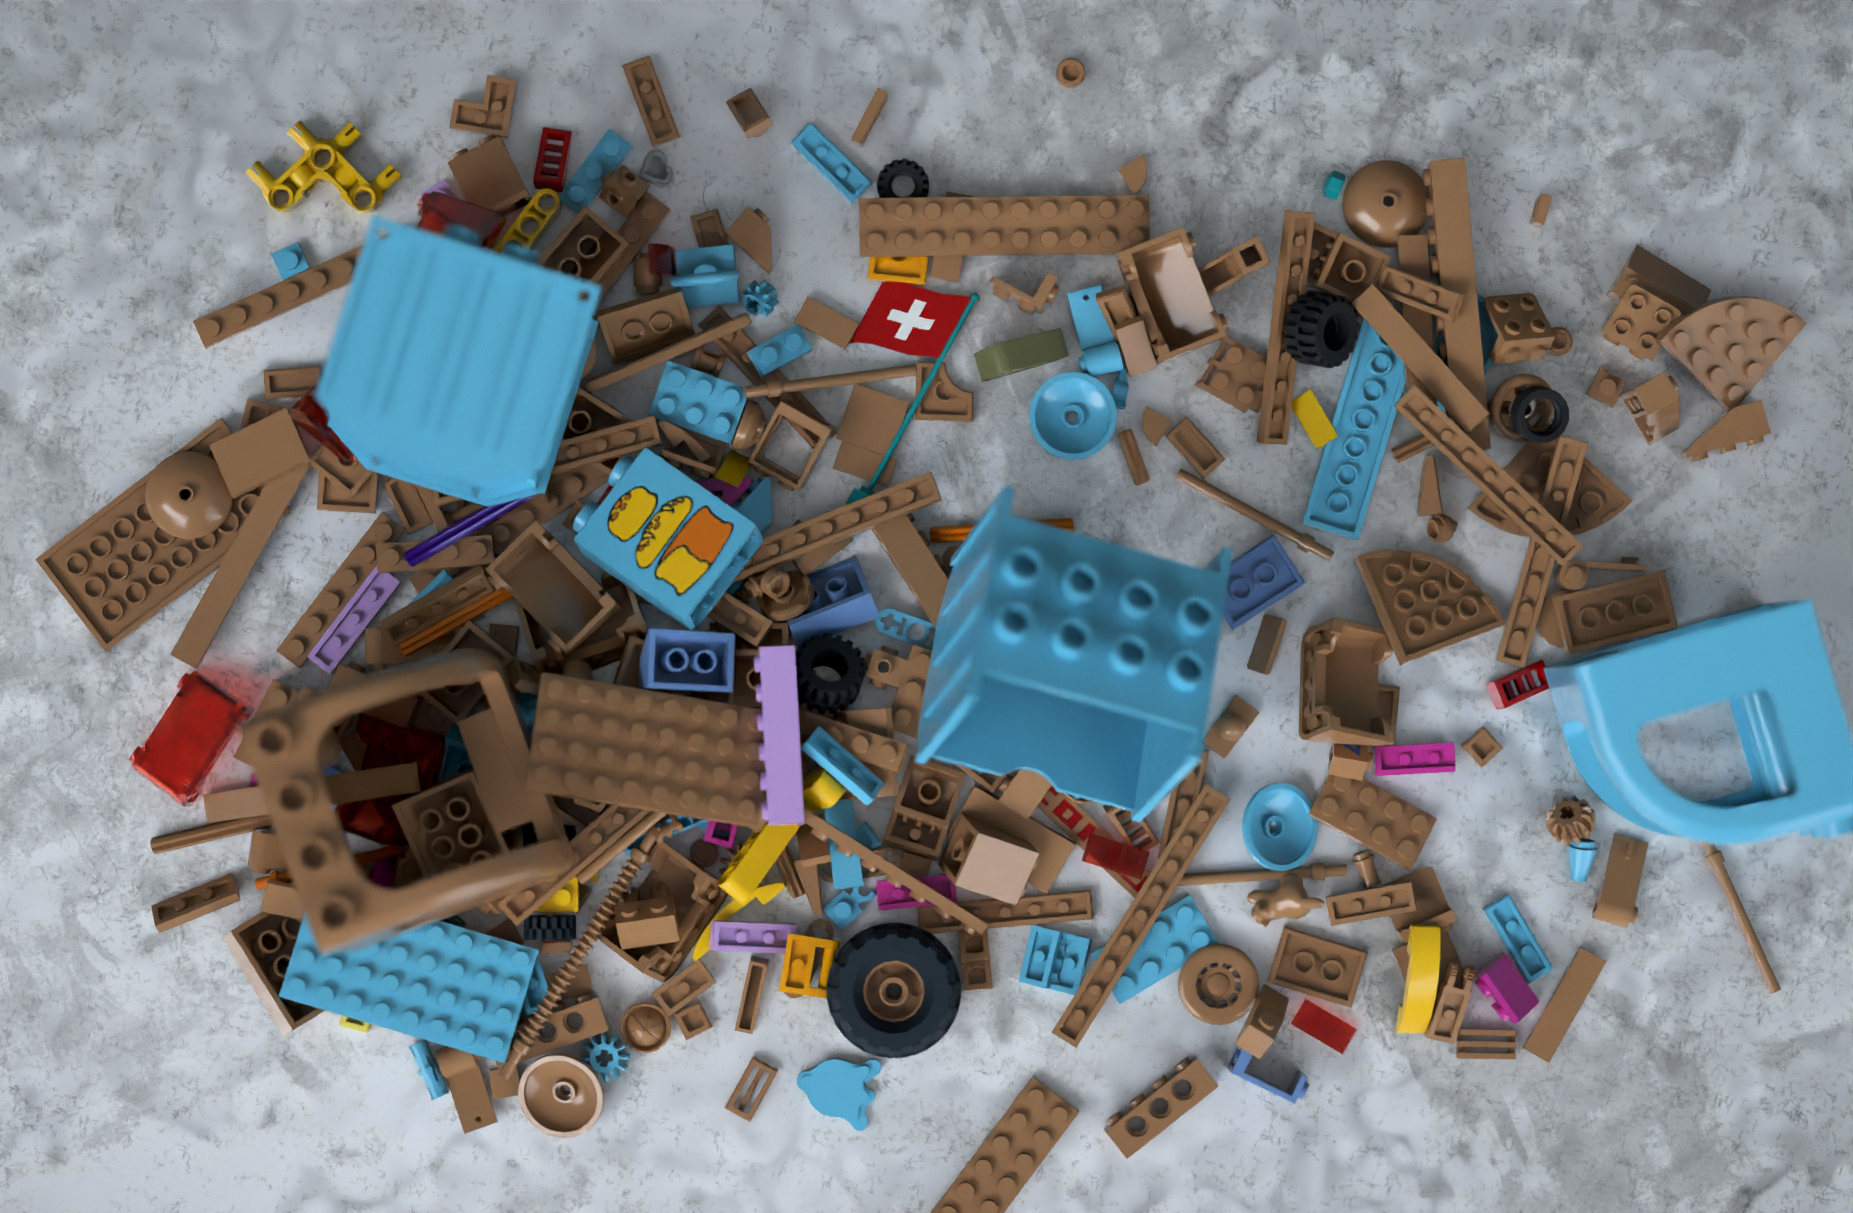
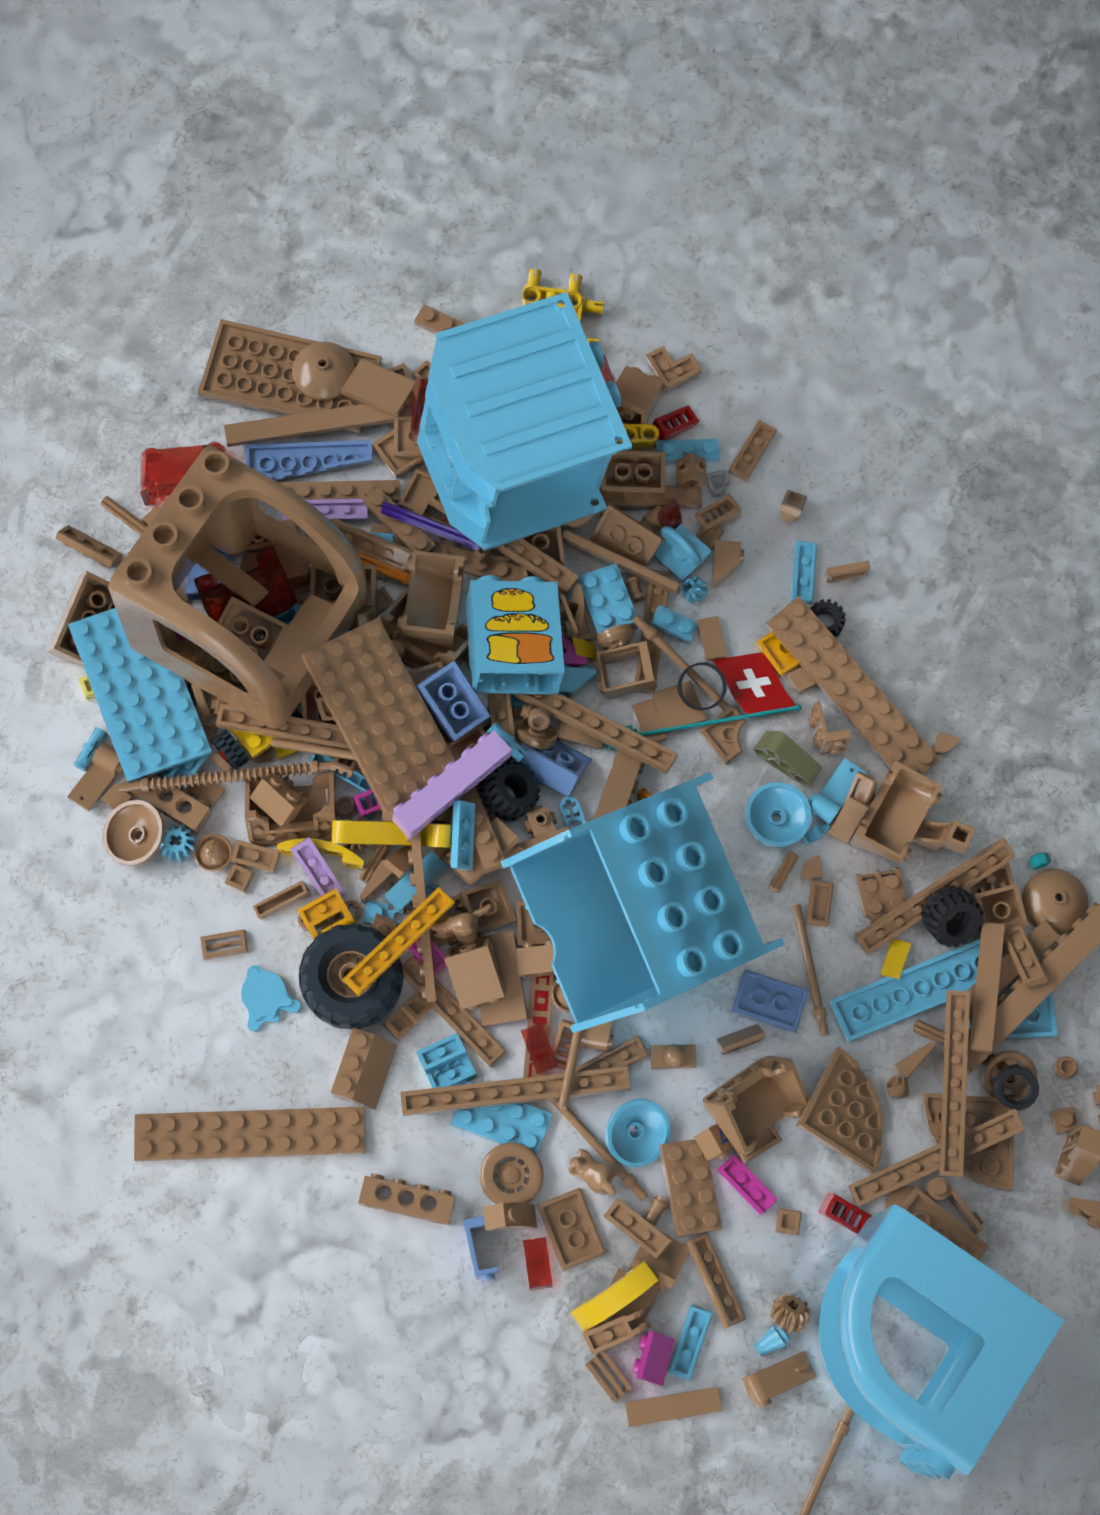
camera: 45 degrees right, 15 degrees down
medium nougat tile [1056,58,1085,88] -> none
medium nougat bracket [1483,293,1556,364] -> none
none -> medium nougat tile [191,684,210,719]
none -> medium blue wing [245,440,373,481]
none -> medium nougat slope [331,1028,397,1110]
none -> light orange tile [343,887,455,996]
none -> medium nougat plate [370,913,397,937]
none -> medium nougat animal [430,904,492,944]
none -> medium azure pin [487,722,528,762]
none -> medium nougat bar [558,1030,583,1109]
none -> black tyre [678,662,727,711]
none -> medium nougat tile [685,1232,746,1329]
none -> medium nougat slope [694,493,741,532]

